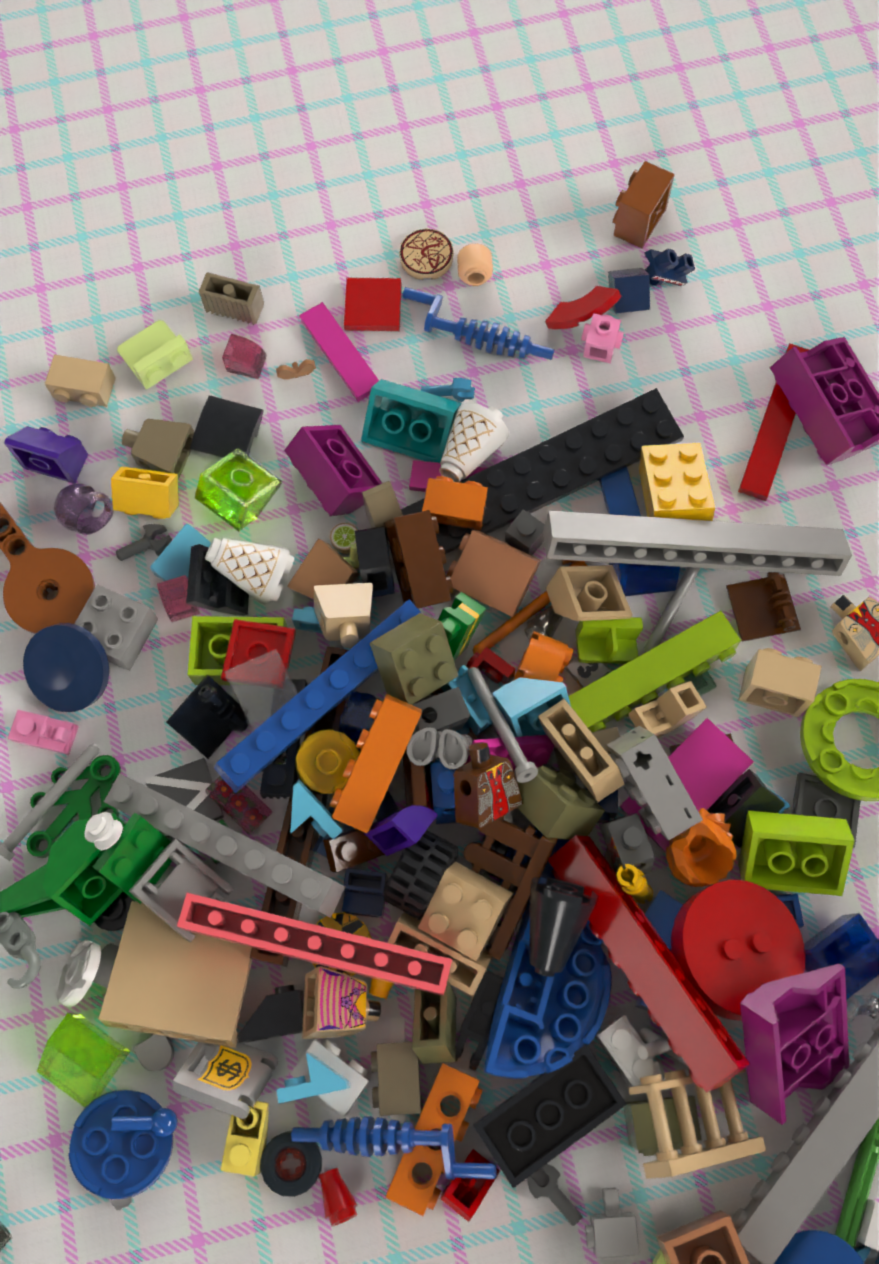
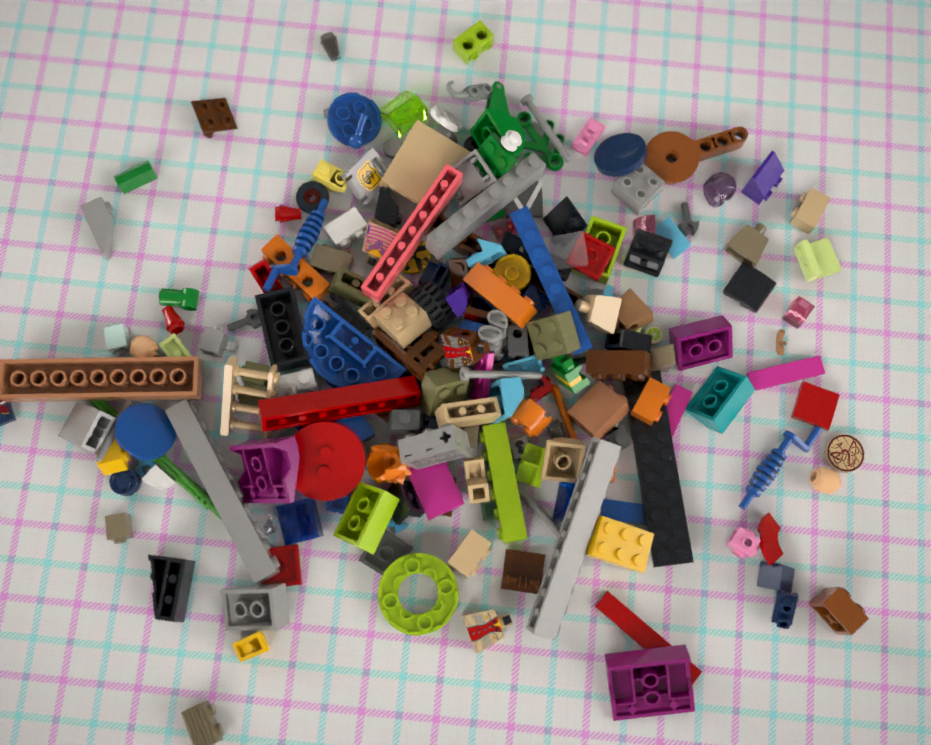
camera: 100 degrees right, 5 degrees up
yellow brick [111,466,179,519] -> none
clear neon green slope [194,448,282,532] -> none
dark tan brick [198,272,264,325] -> none
white cone [205,537,294,605] -> none
medium azure slope [276,1053,350,1104] -> none
dark azure bar [421,378,475,402] -> none
white cone [439,399,510,482] -> none
black cone [529,877,598,977] -> none
yellow pin [617,864,654,904] -> none

